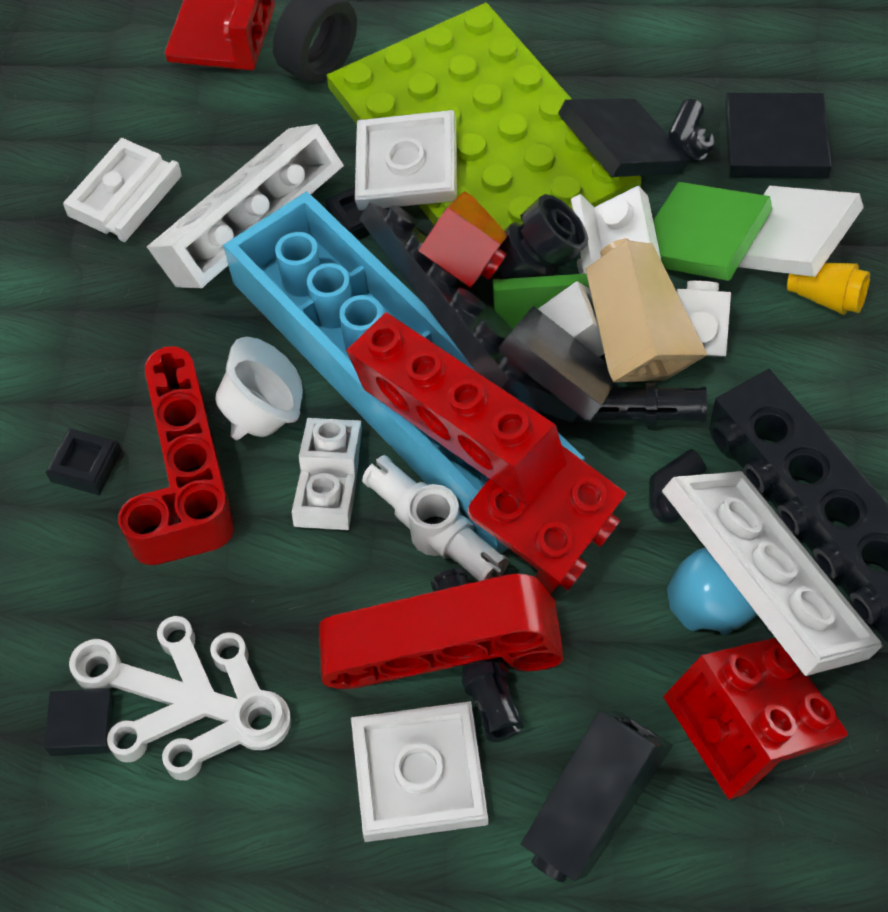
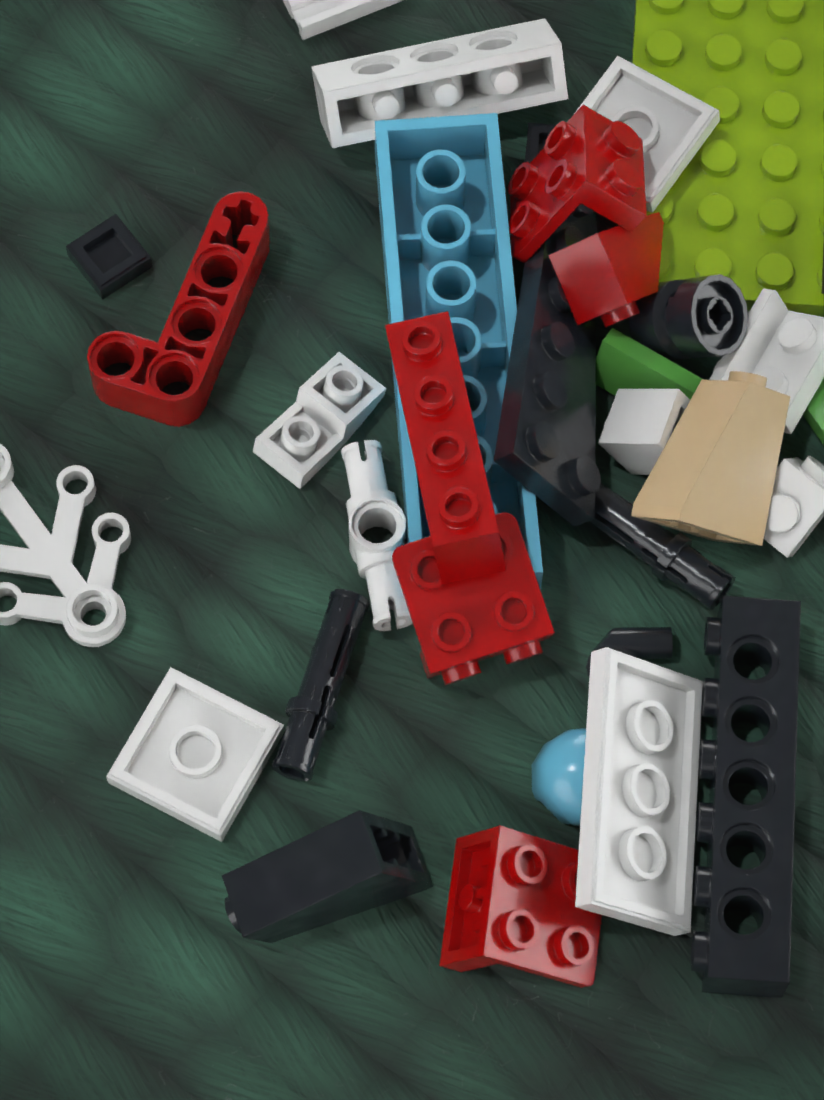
camera: 30 degrees right, 10 degrees up
white piece [215,337,303,440] -> none
red beam [319,574,564,689] -> none
black tile [498,306,615,421] -> none
none -> red bracket [508,104,647,263]

